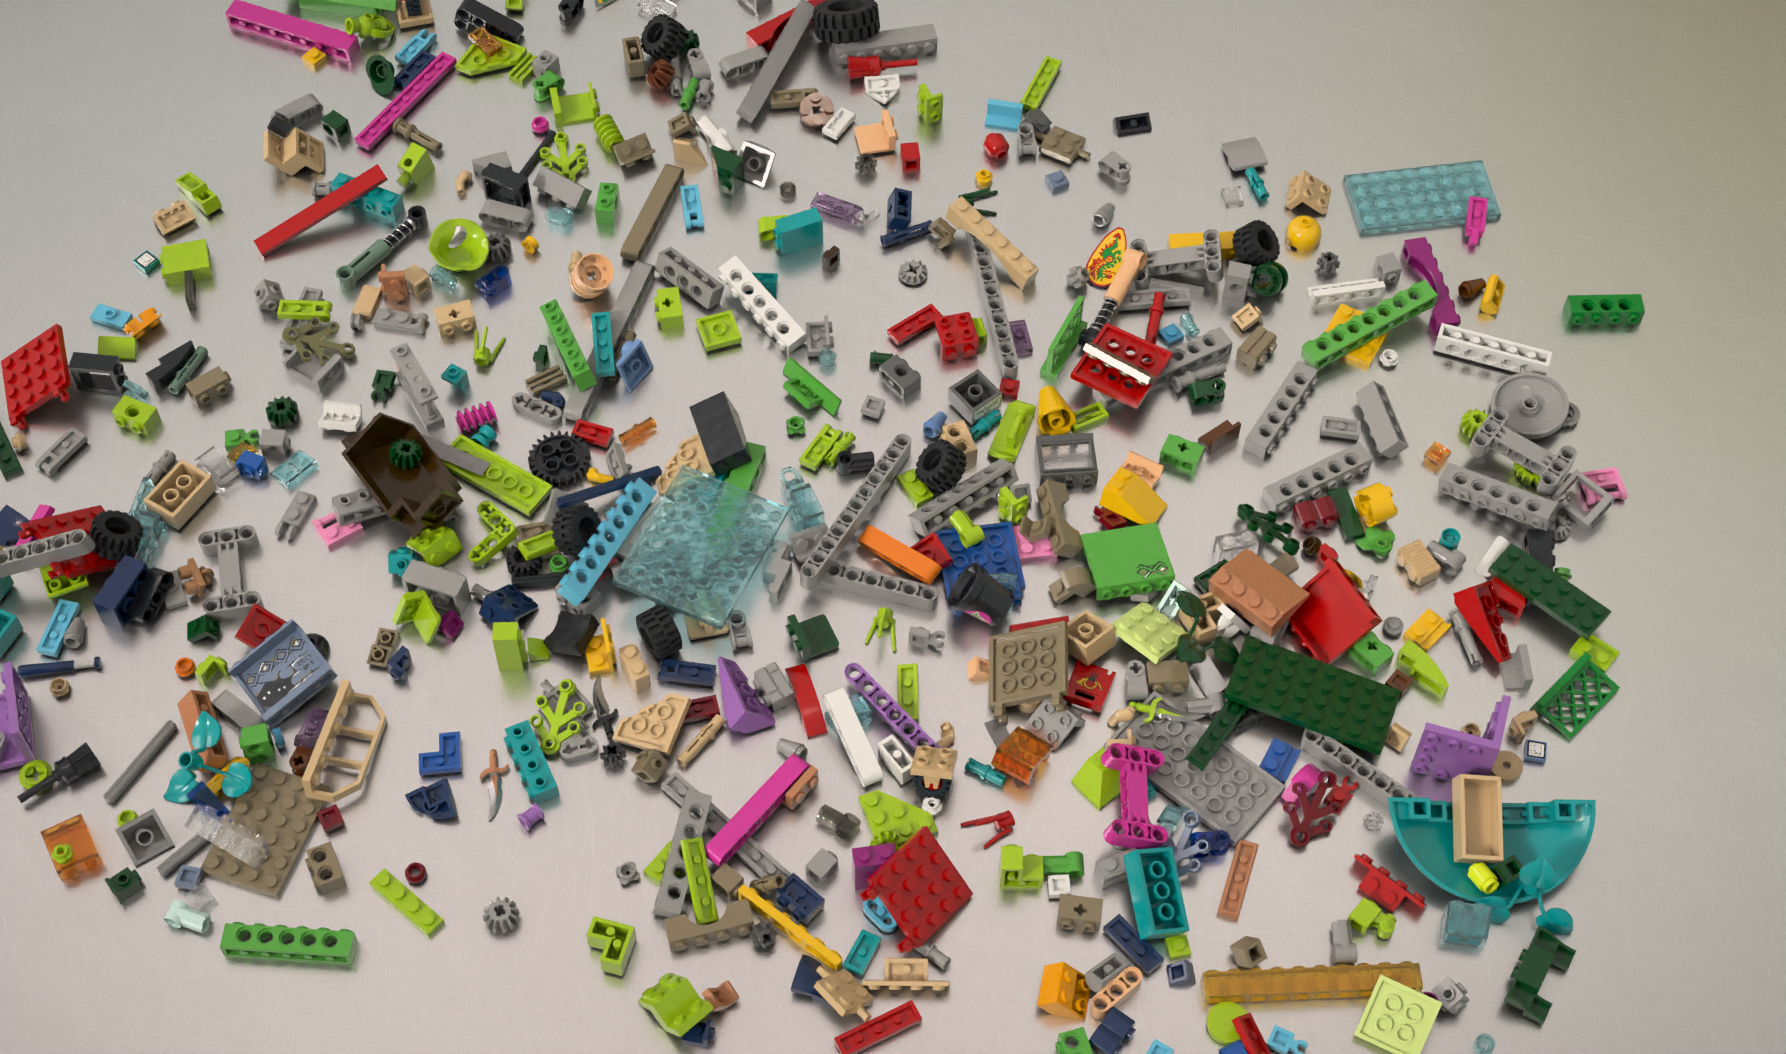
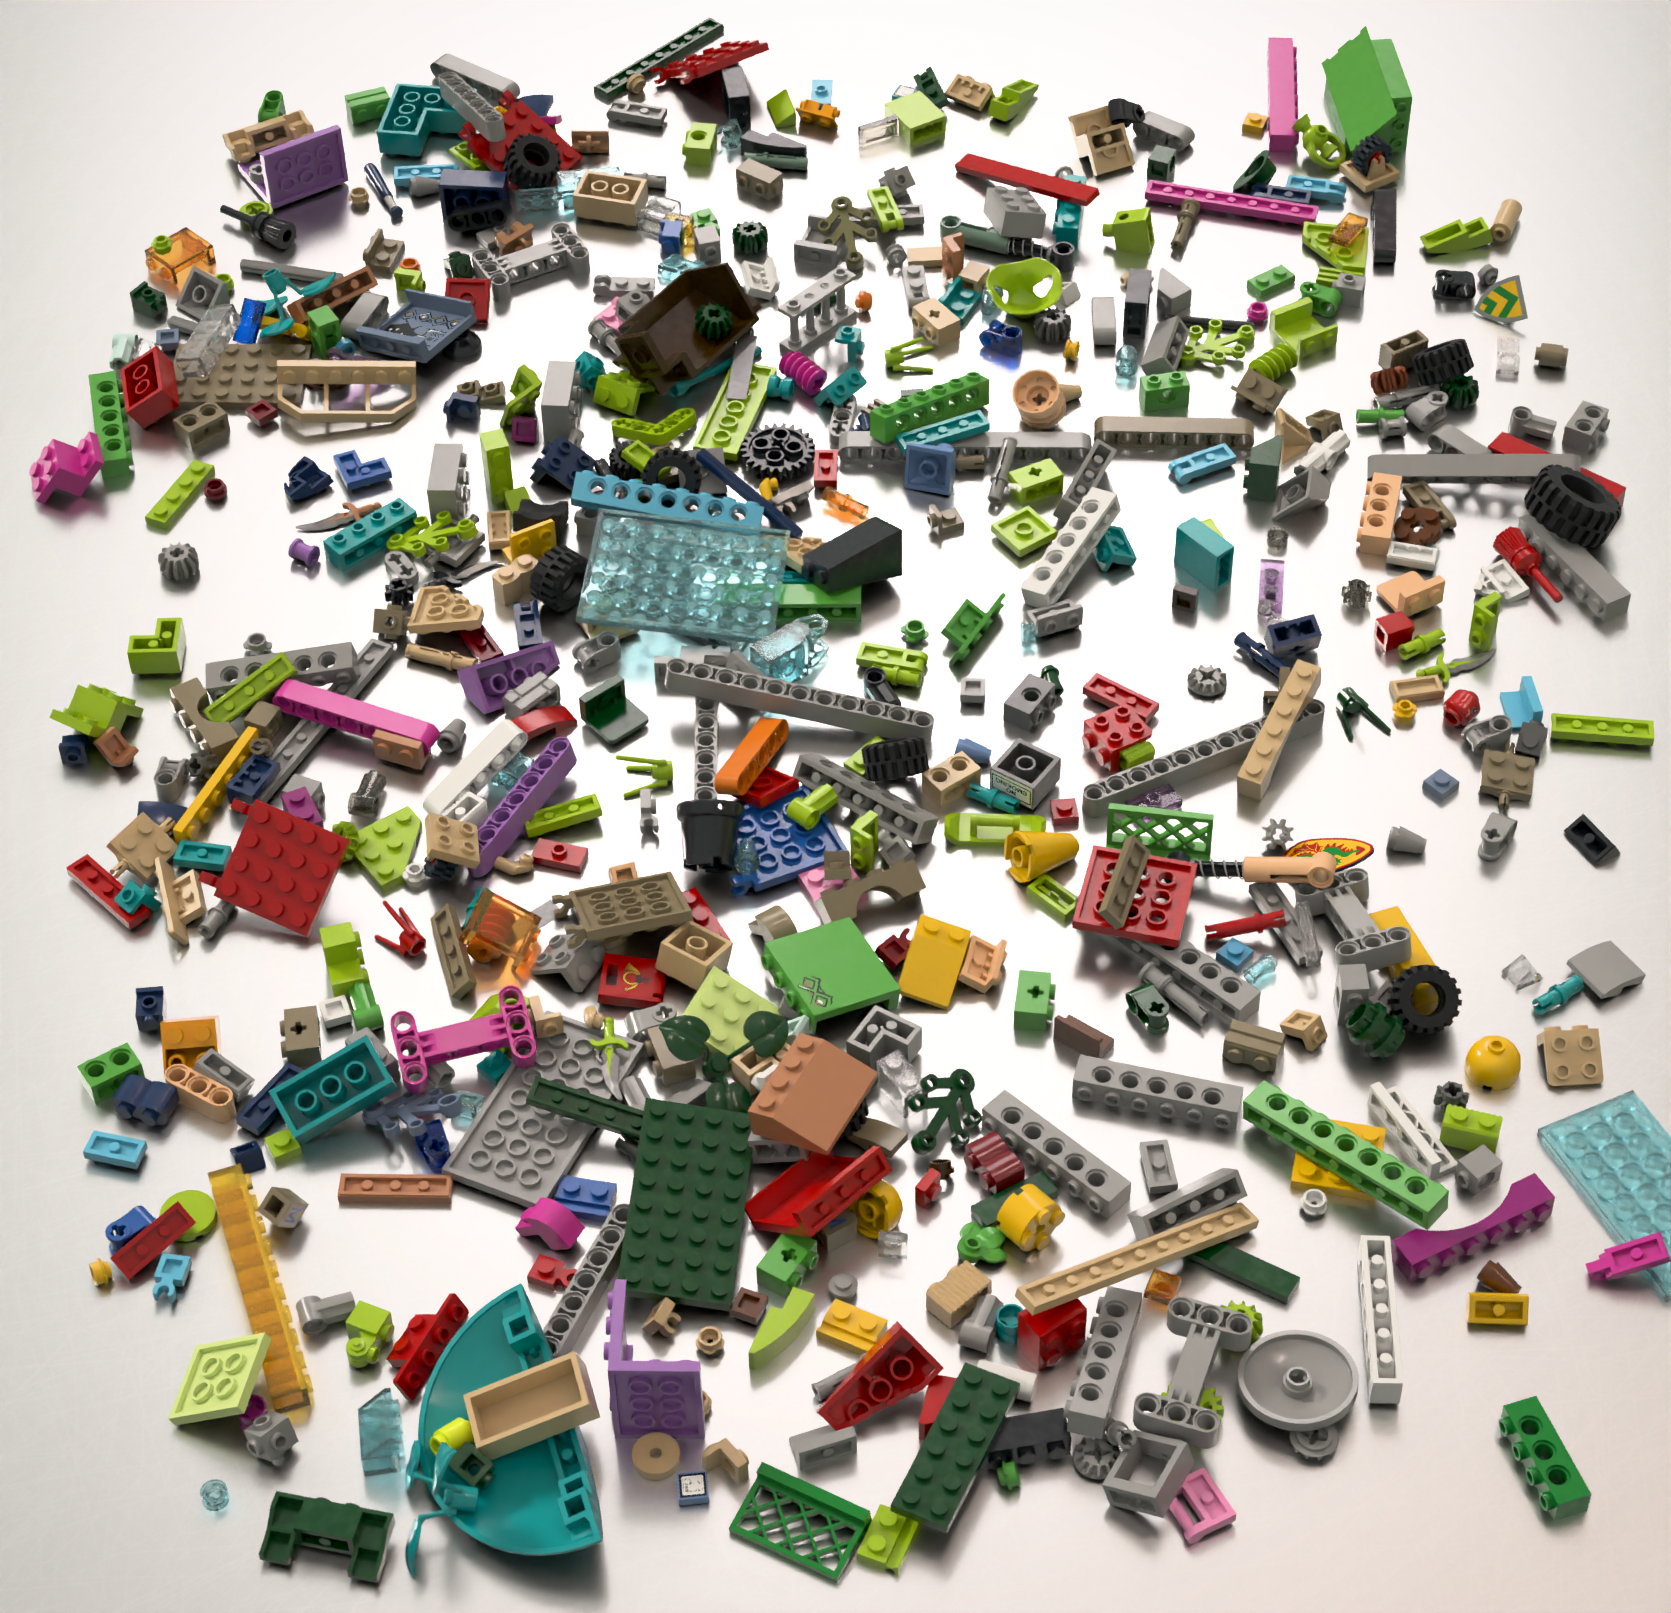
camera: 75 degrees right, 10 degrees down
dark grey window [1035,433,1098,486] -> none
dark red plant [1283,771,1342,847] -> none
none -> dark pink bracket [29,431,104,504]
none -> teal bracket [114,879,162,915]
none -> red brick [120,346,180,429]
none -> dark blue brick [135,986,167,1030]
none -> light grey piece [153,756,189,803]
none -> dark tan bracket [362,228,405,274]
none -> brick [427,443,470,525]
none -> dark tan plate [430,903,477,1000]
none -> tan plate [486,510,512,550]
none -> plate [531,838,589,873]
none -> medium nougat hips [571,130,610,153]
none -> light grey pin [587,317,622,356]
none -> tan plate [695,1326,725,1354]
none -> teal bracket [813,365,867,407]
none -> light grey brick [846,1005,922,1069]
none -> dark green plate [913,66,950,109]
none -> dark tan bracket [927,504,965,536]
none -> teal bracket [938,277,982,326]
none -> light grey brick [983,186,1047,239]
none -> light grey pin [987,436,1018,504]
none -> tan plate [1015,1202,1259,1316]
none -> red brick [1017,1298,1087,1371]
none -> dark green tile [1185,1242,1300,1304]
none -> bright green plate [1247,264,1295,298]
none -> light nougat brick [1356,472,1402,556]
none -> tan tile [1389,674,1445,703]
none -> lime pin [1398,628,1446,660]
none -> piece [1416,648,1496,685]
none -> lime brick [1439,1104,1503,1154]
none -> light grey piece [1508,406,1557,440]

